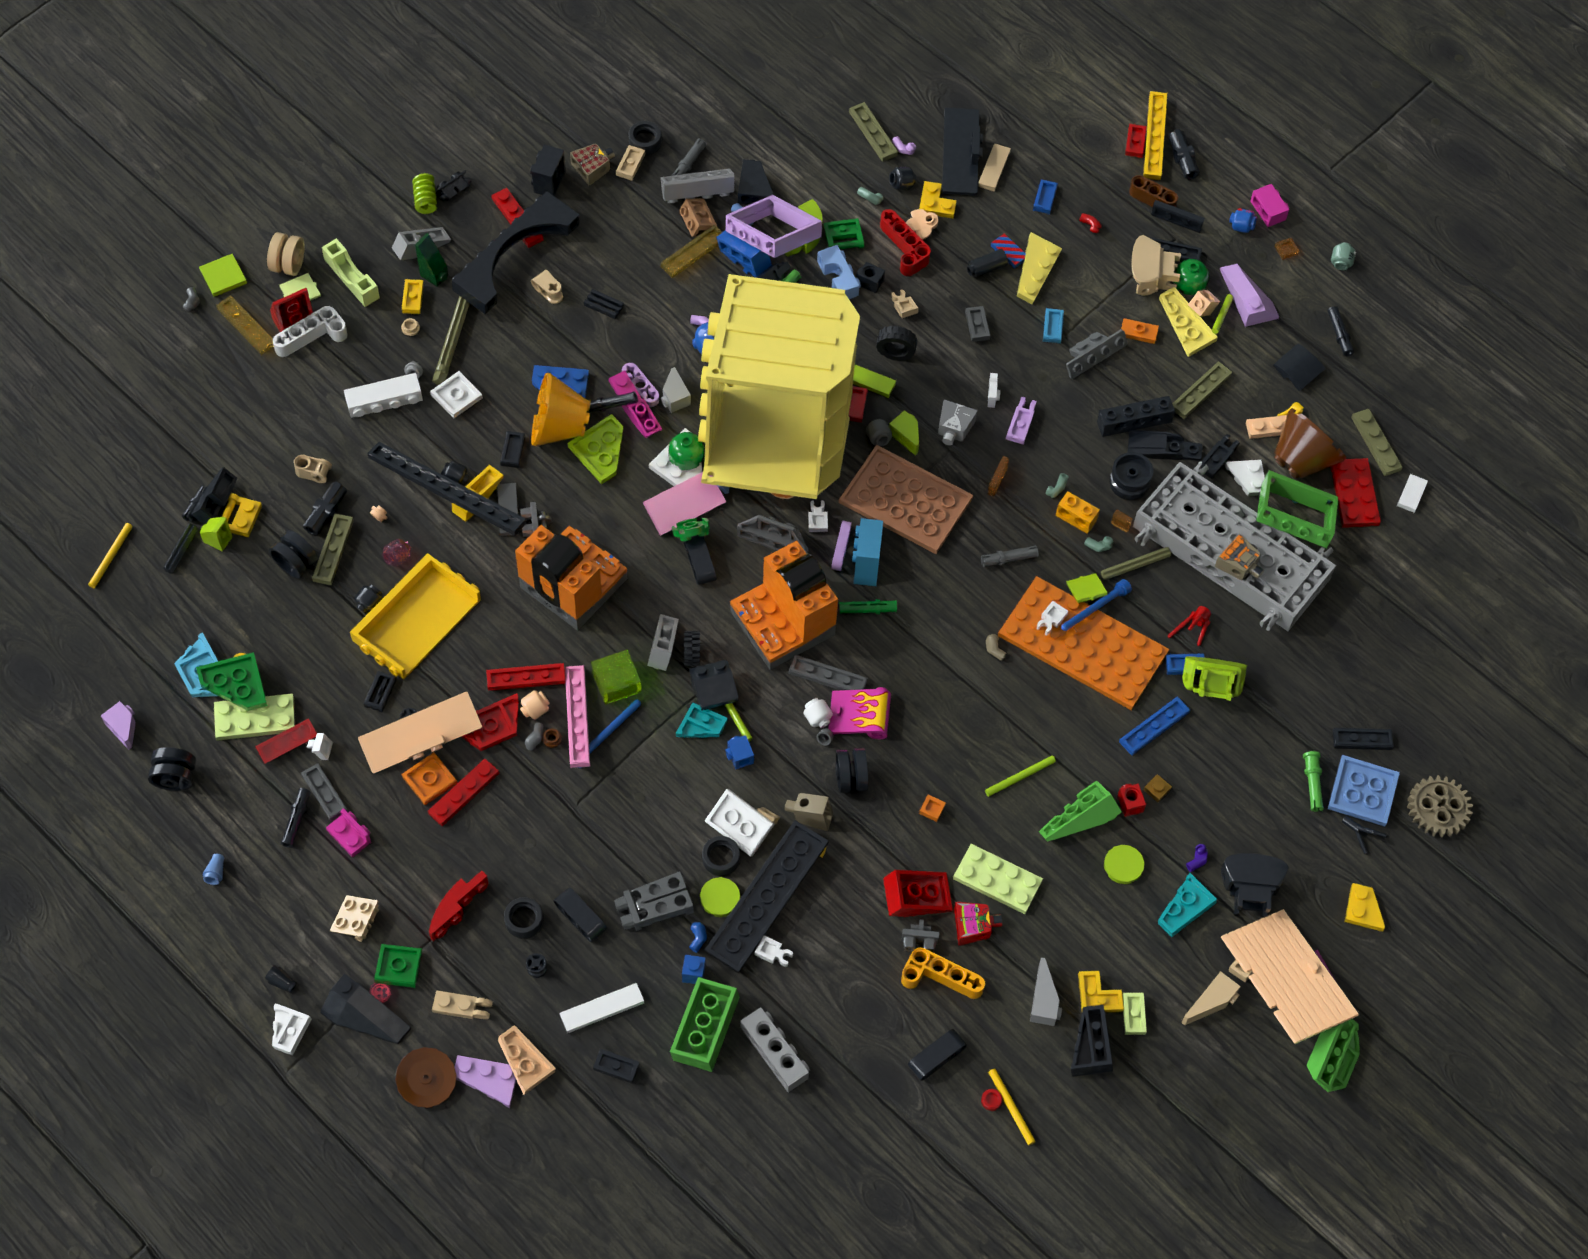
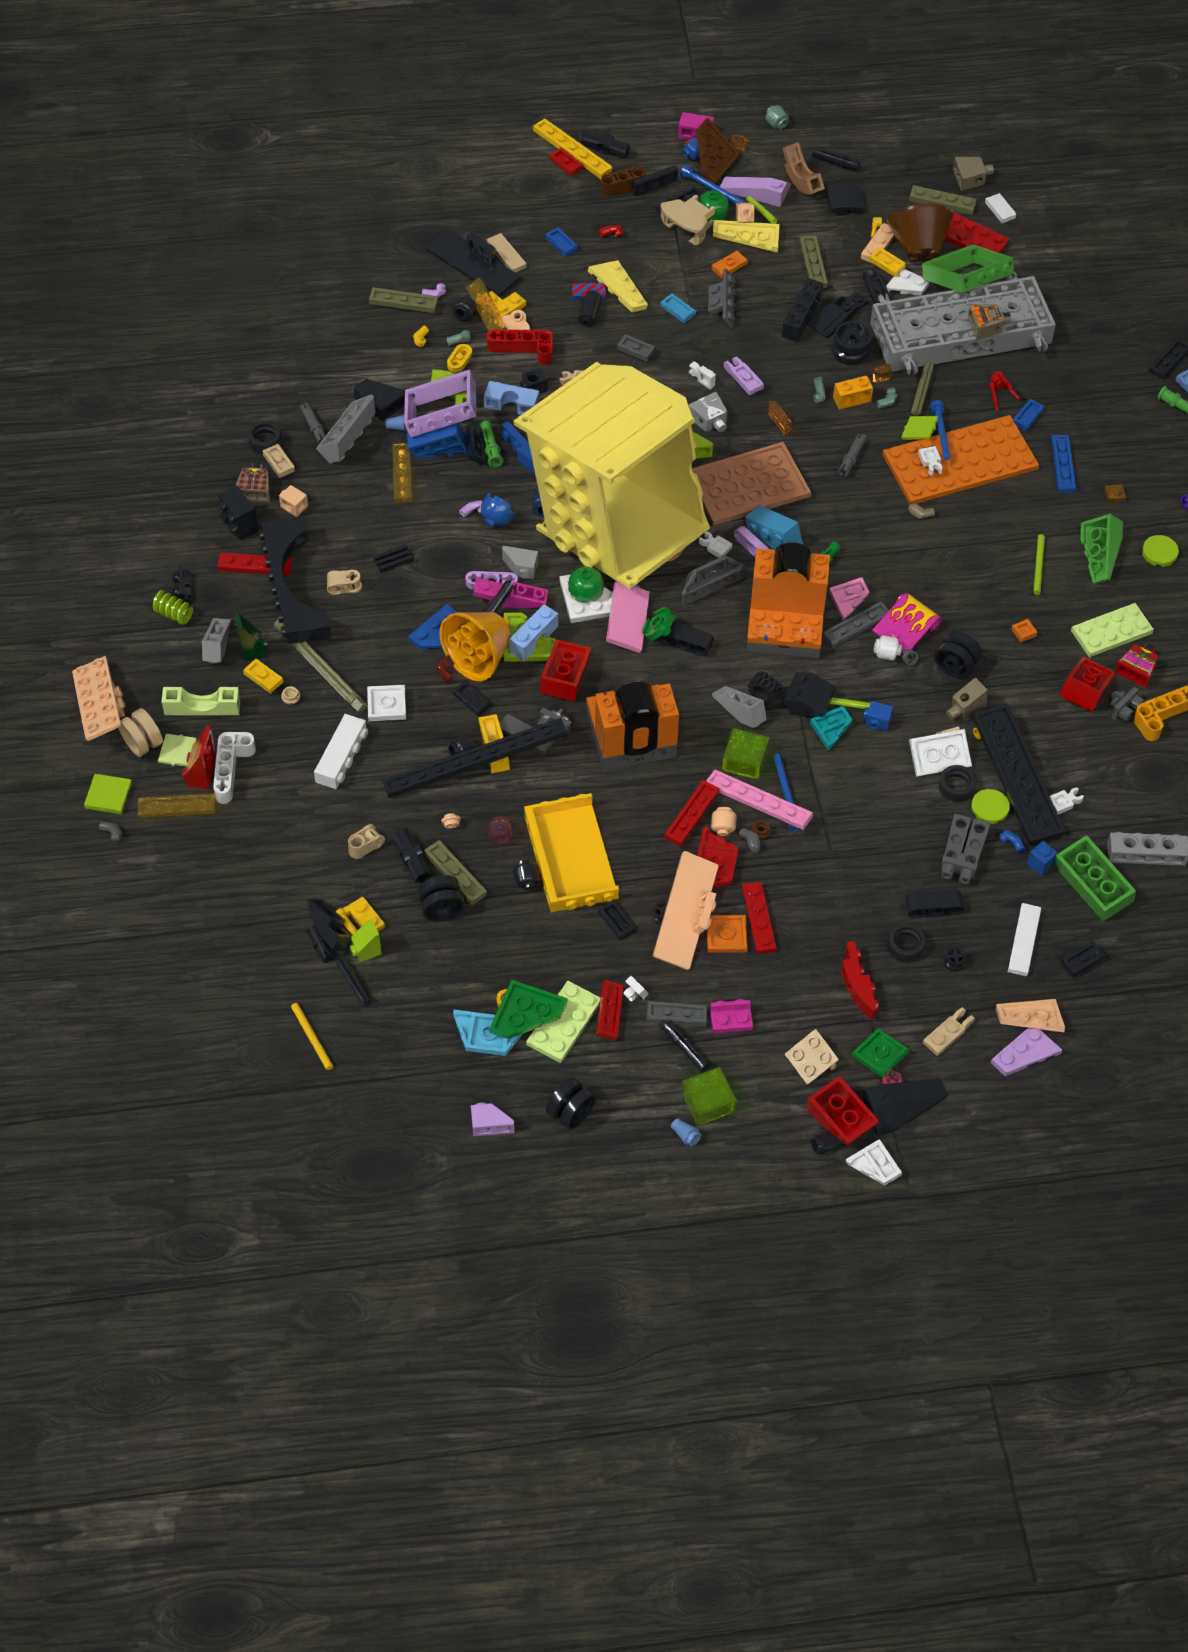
camera: 50 degrees left, 5 degrees down
reddish brown piece [395,1047,456,1108] -> none
light grey plate [404,361,423,379] -> none
medium nougat bracket [680,199,717,237] -> none
green plate [823,218,864,249] -> none
red brick [1117,784,1146,817] -> none
lime piece [1182,656,1247,701] -> none
none -> light nougat bracket [72,656,126,741]
none -> light nougat brick [279,485,308,517]
none -> yellow arm [413,326,429,347]
none -> clear red arm [437,657,453,683]
none -> yellow plate [447,344,472,373]
none -> clear yellow plate [466,278,508,331]
none -> light blue arch [509,605,558,661]
none -> red slope [540,639,591,701]
none -> blue piece [680,164,746,204]
none -> clear neon green brick [682,1067,737,1126]
none -> reddish brown plate [696,118,740,184]
none -> medium nougat arch [782,142,825,195]
none -> red slope [806,1076,879,1145]
none -> bright pink wing [828,577,869,620]
none -> yellow plate [869,247,906,277]
none -> dark tan torso [953,157,994,191]

